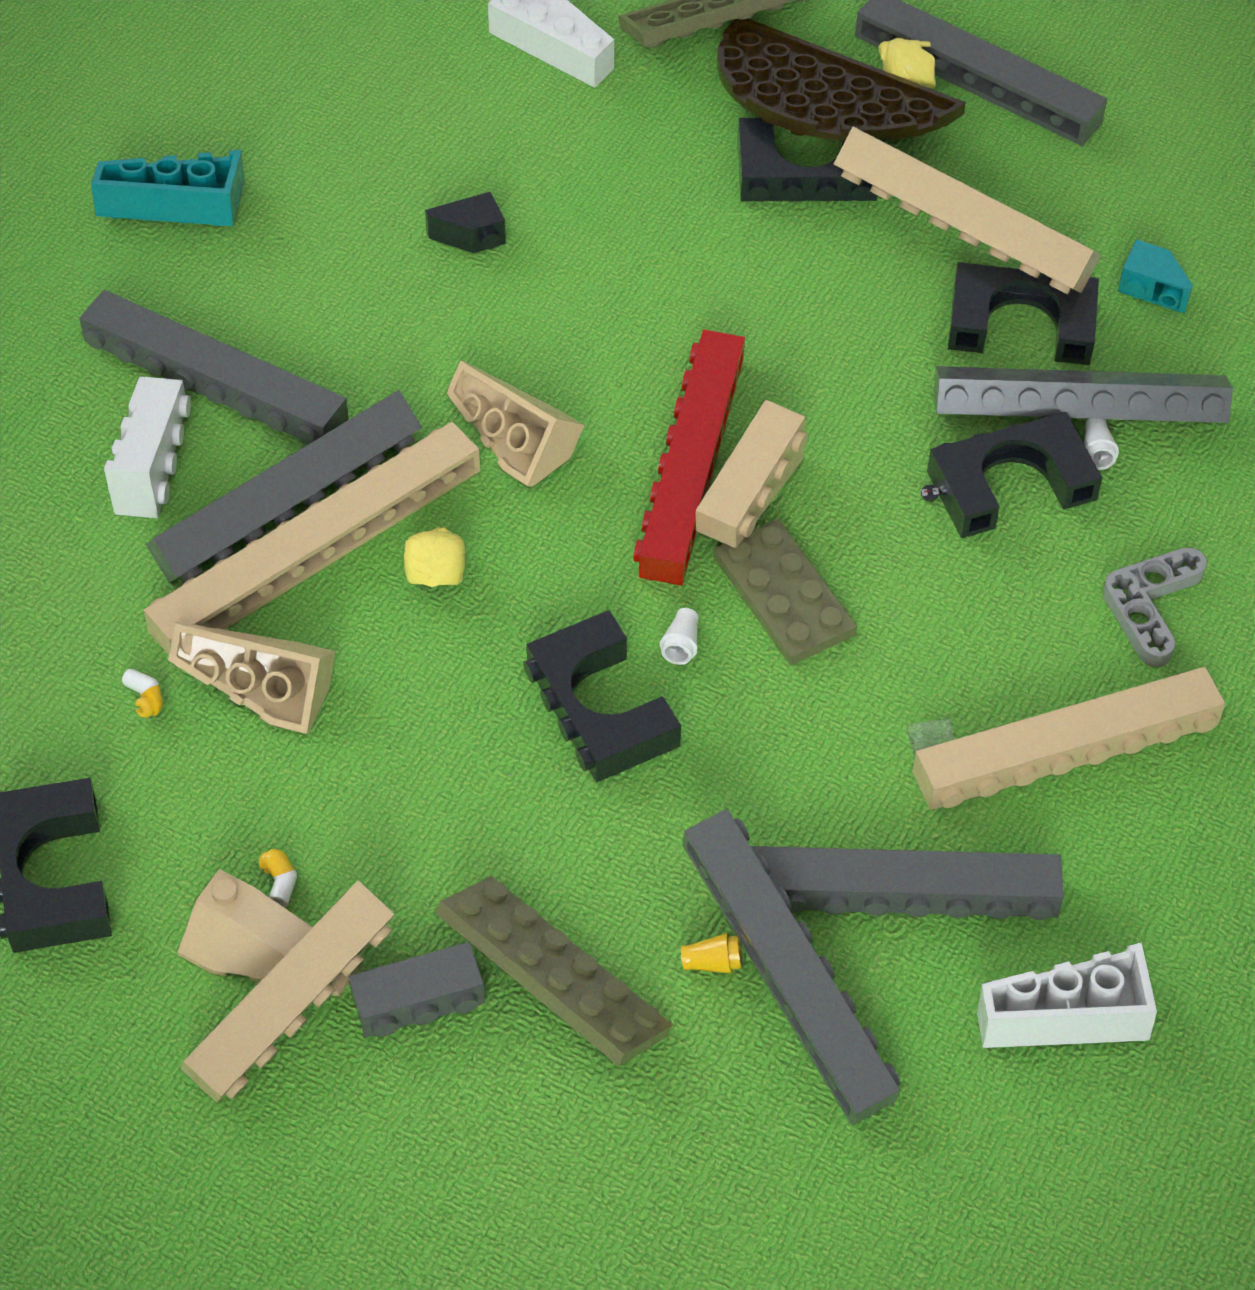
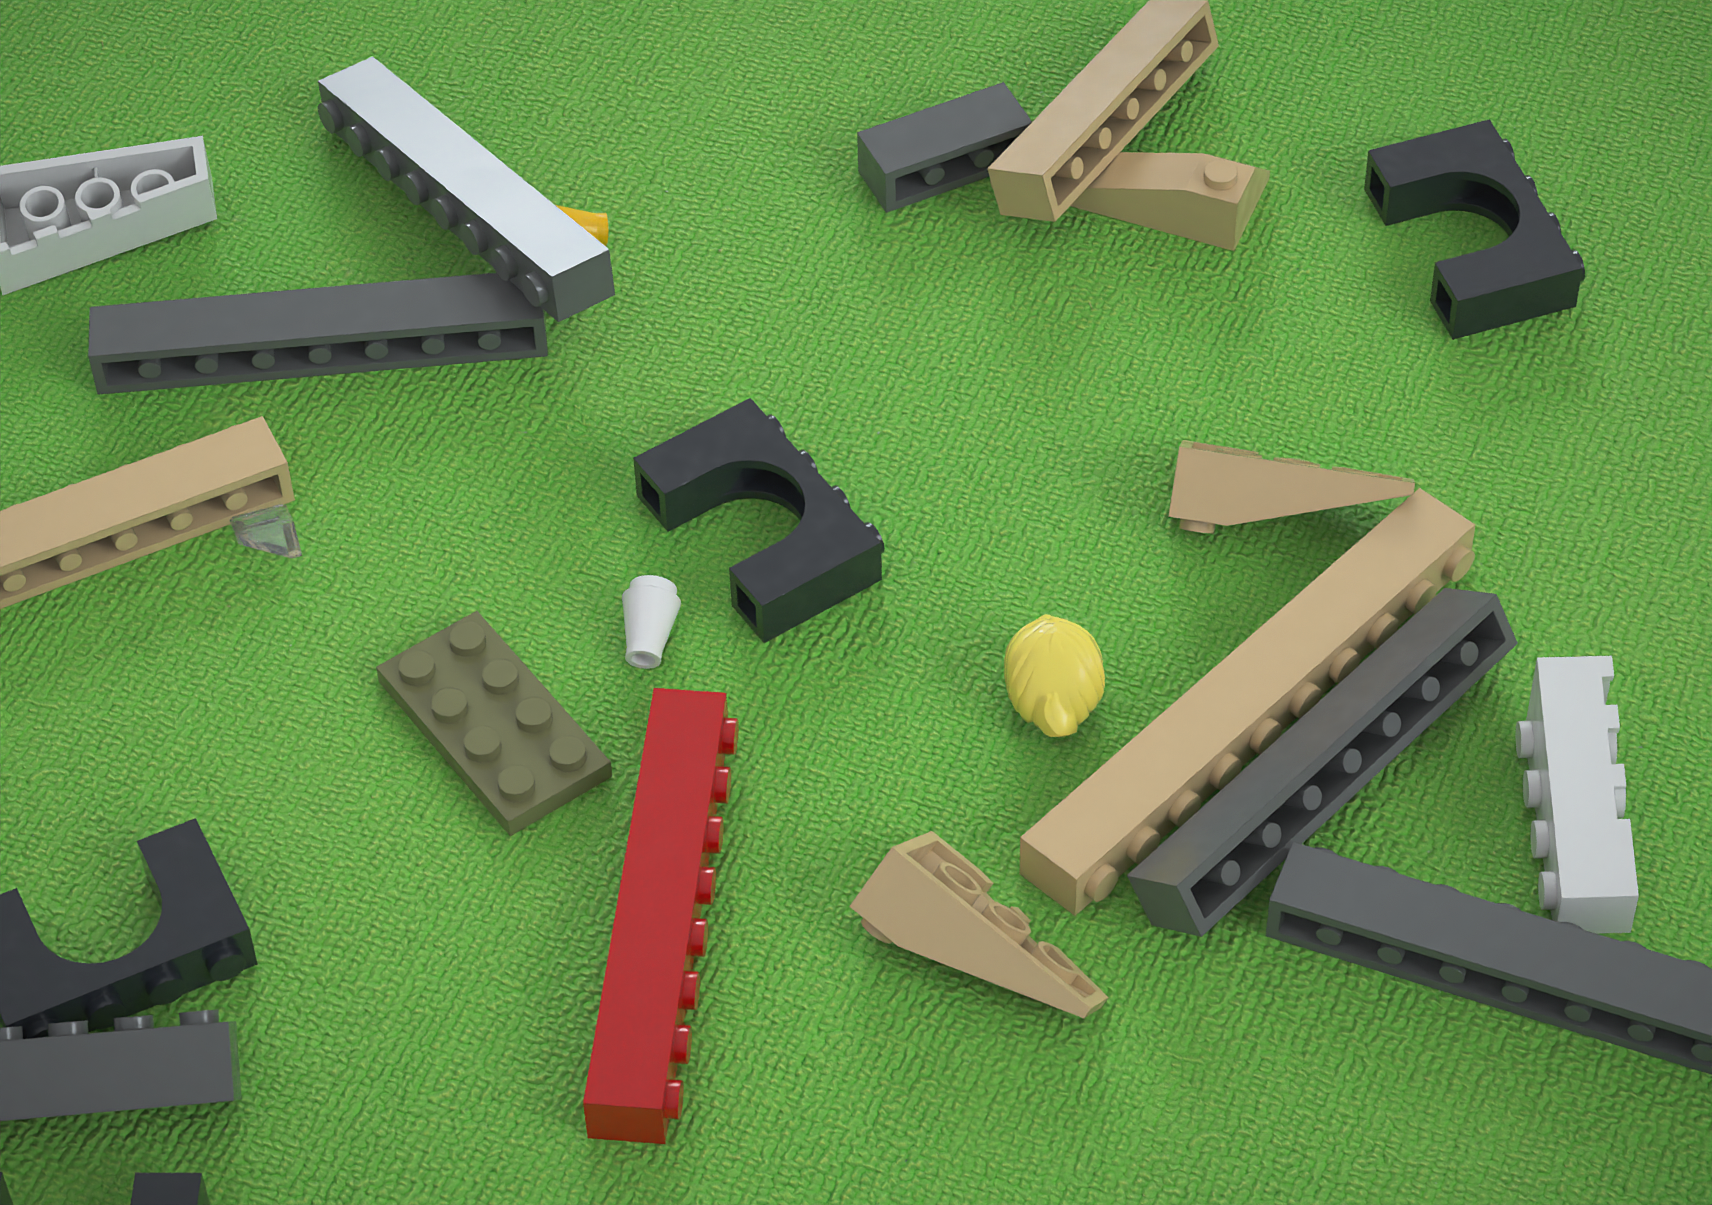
camera: 175 degrees right, 5 degrees down
arm [122,669,163,718] -> none
arm [259,849,297,908] -> none
olive plate [436,876,673,1066] -> none
tan wedge [696,400,808,548] -> none
black piece [921,485,939,501] -> none

